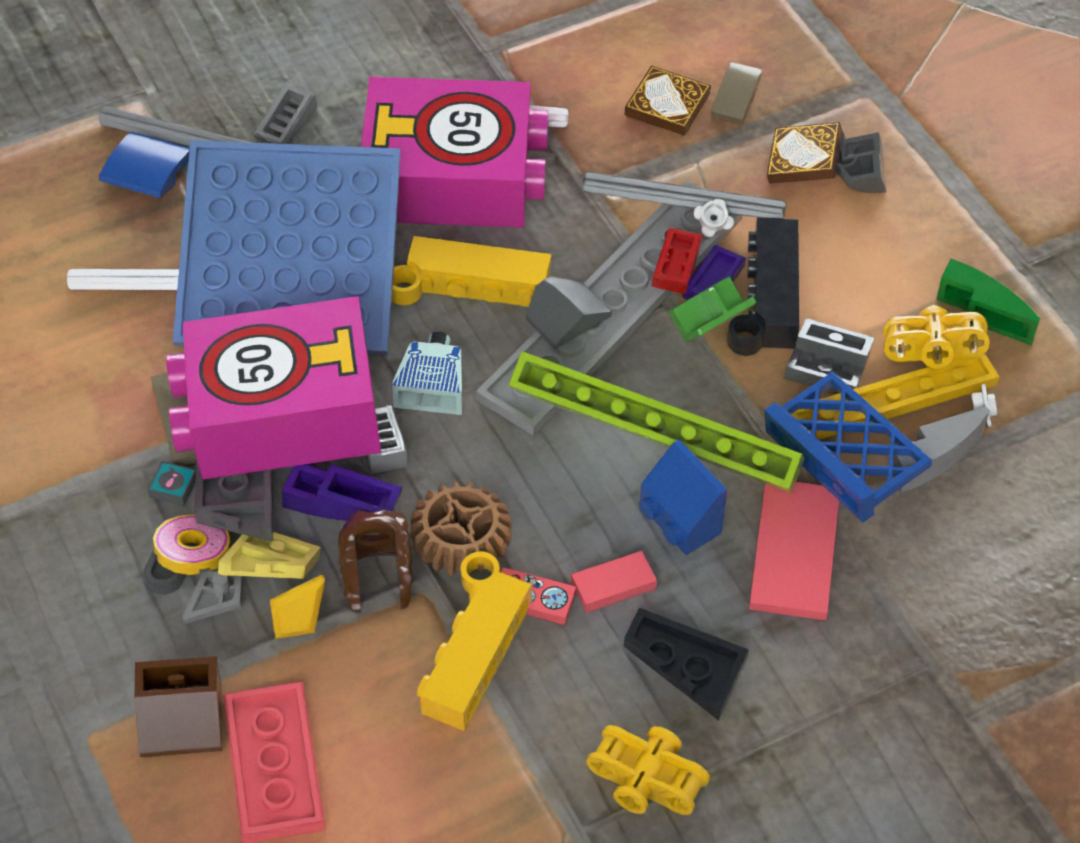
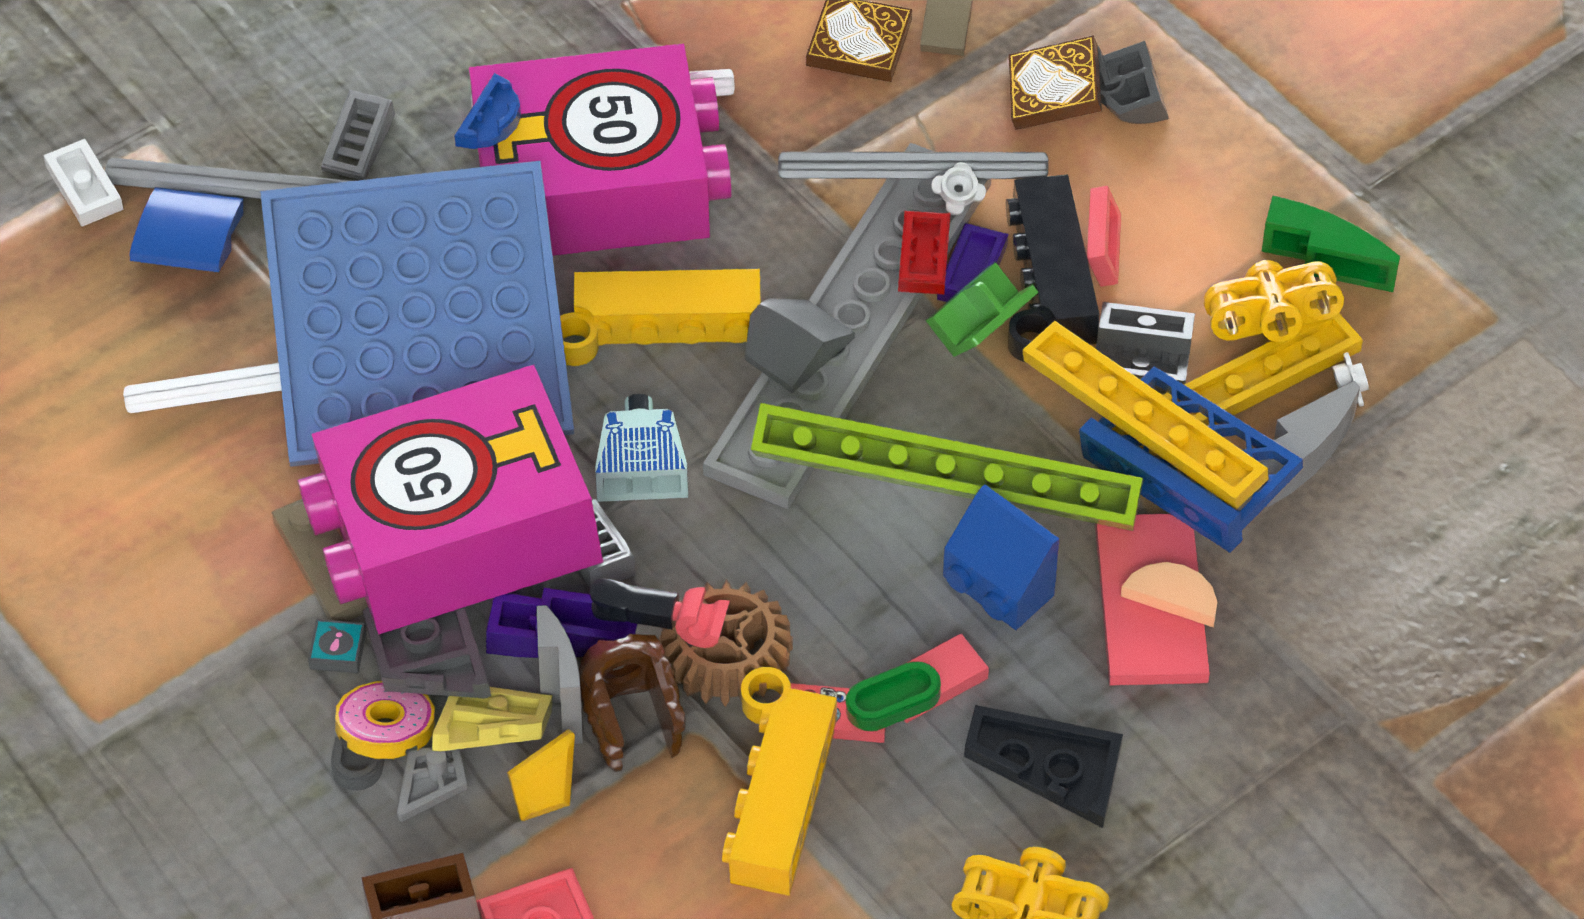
camera: 10 degrees left, 0 degrees up
none -> white plate [43,139,123,227]
none -> blue tile [454,73,521,149]
none -> light grey slope [537,605,583,744]
none -> piece [589,579,730,648]
none -> green tile [846,662,941,731]
none -> yellow plate [1023,321,1269,510]
none -> coral tile [1087,186,1121,287]
none -> light nougat tile [1121,562,1218,628]

